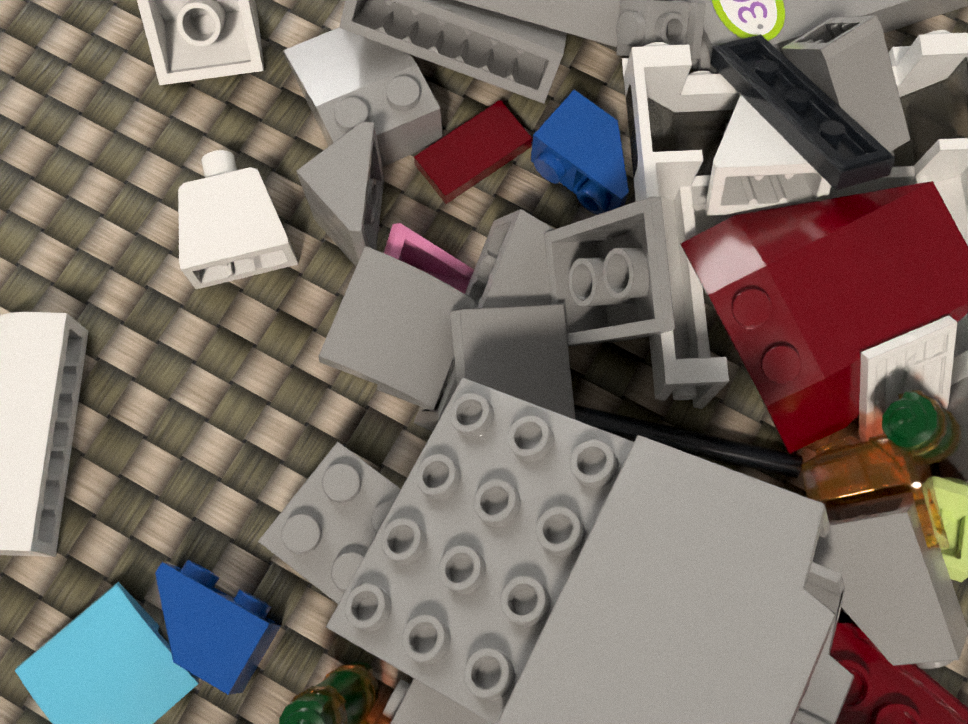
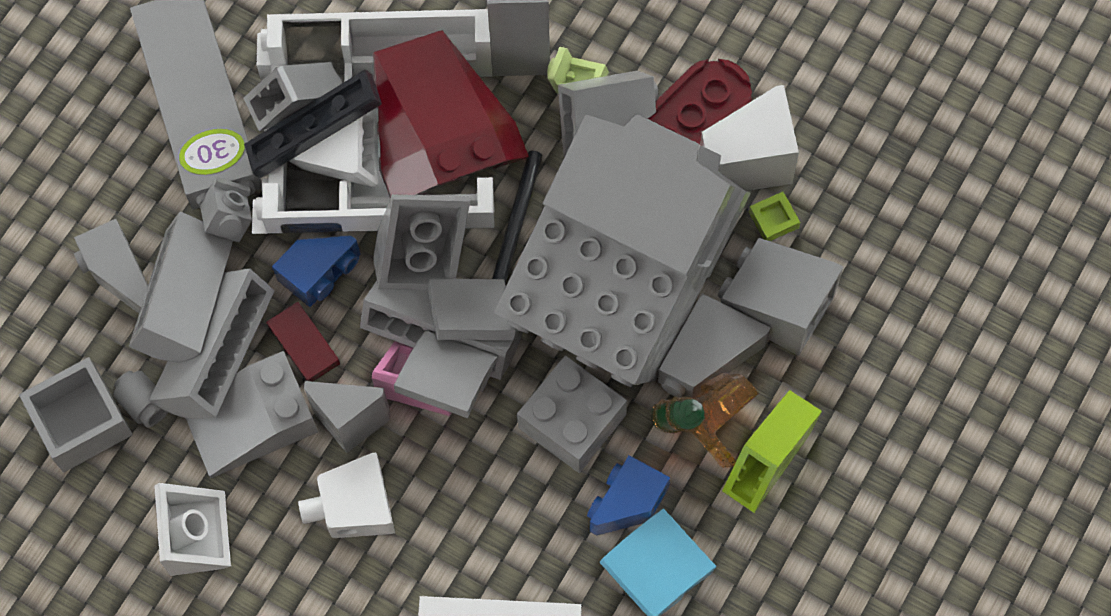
camera: 85 degrees left, 5 degrees down
clear orange piece [801,390,961,551] -> none
white window [859,315,957,459] -> none

